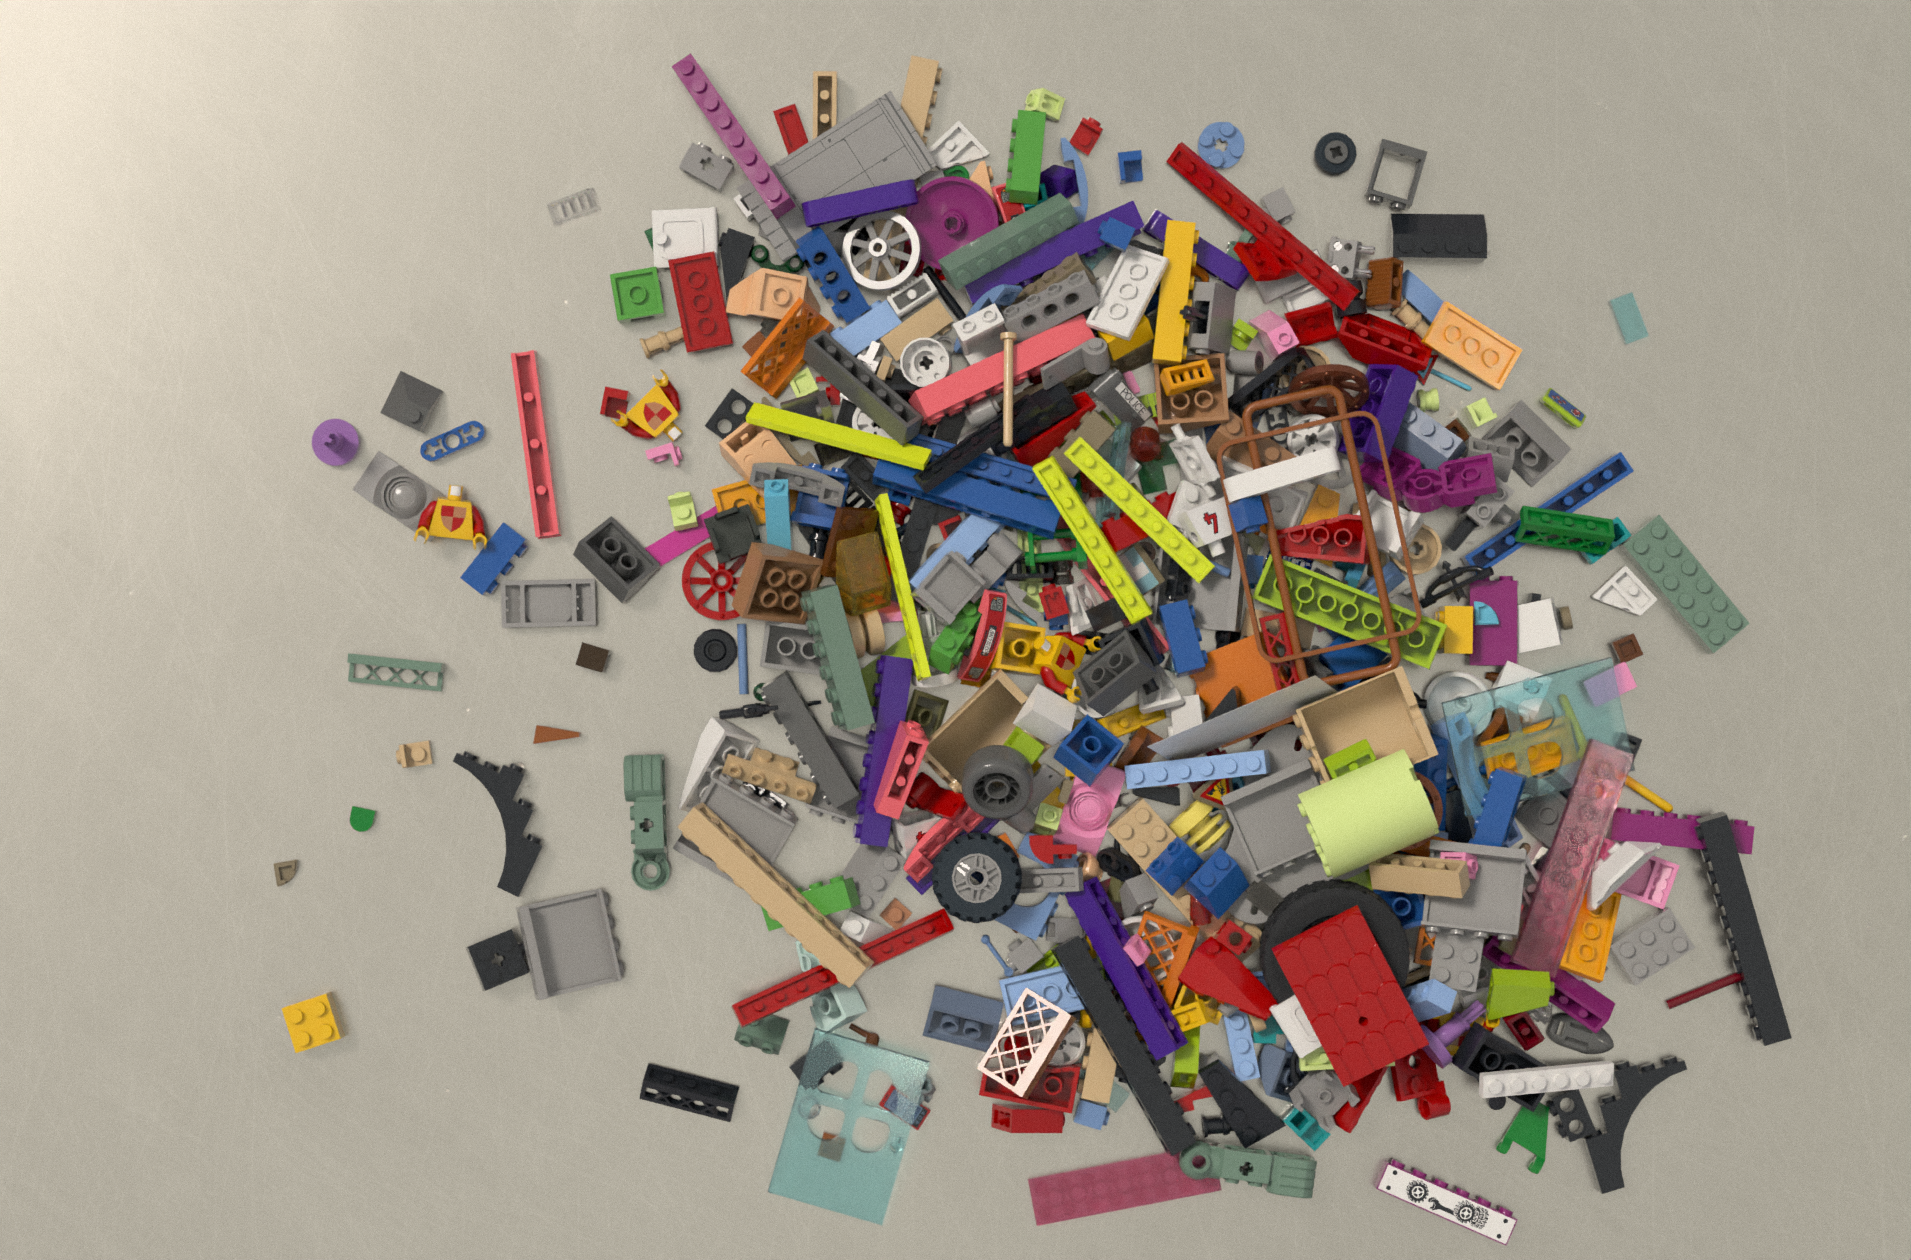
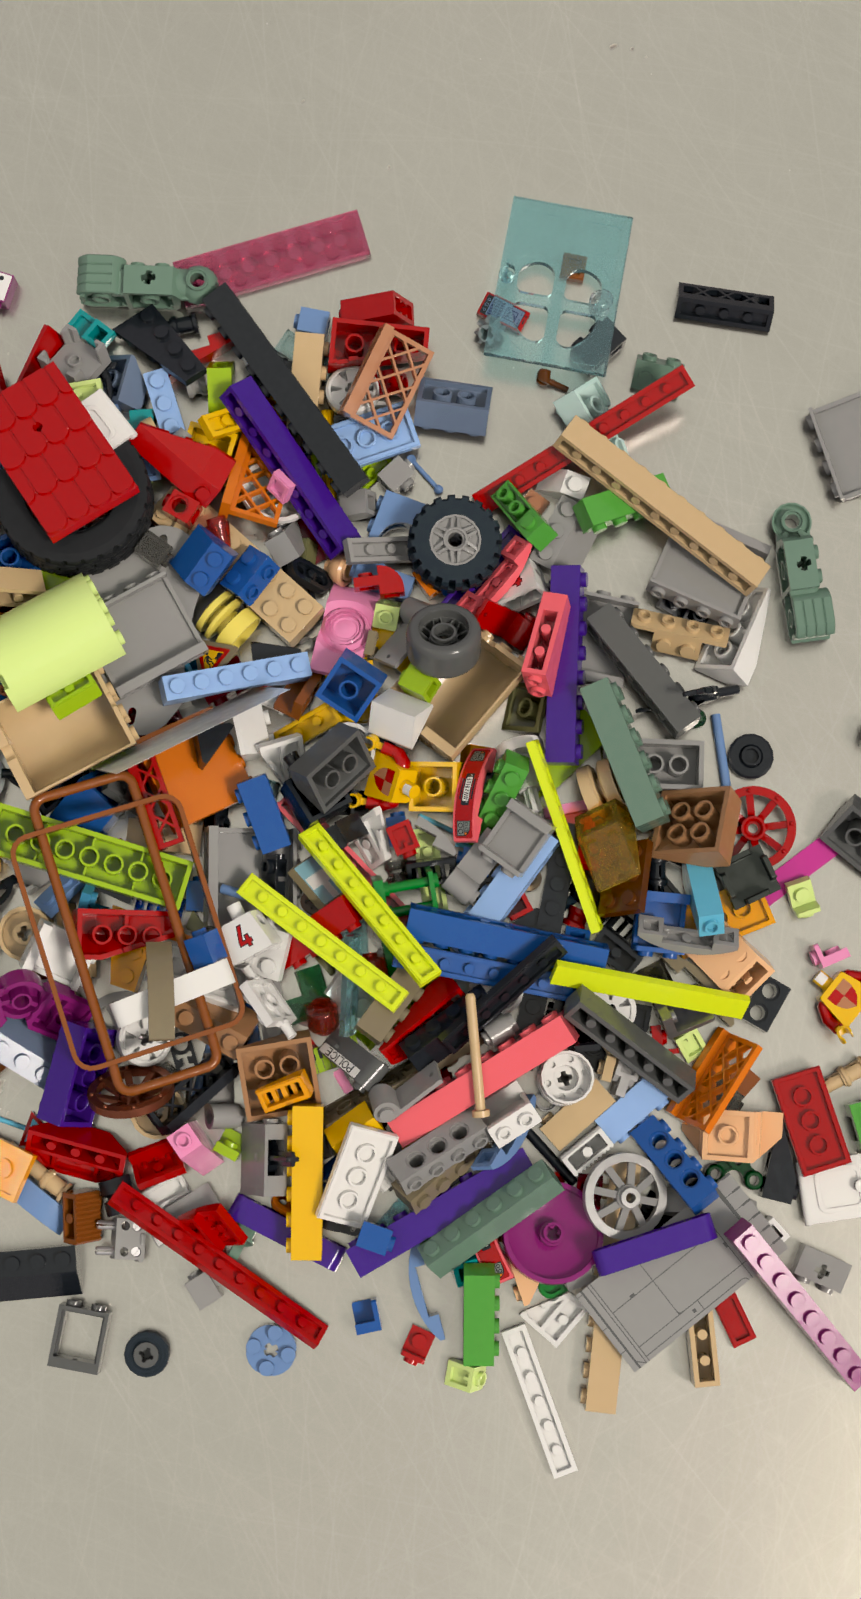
camera: 170 degrees right, 5 degrees down
dark purple panel [1040,165,1078,198] -> none
yellowish green wheel [1417,388,1439,412] -> none
none -> dark tan slope [146,941,175,1041]
none -> bright green slope [491,480,558,552]
none -> white plate [501,1323,578,1479]

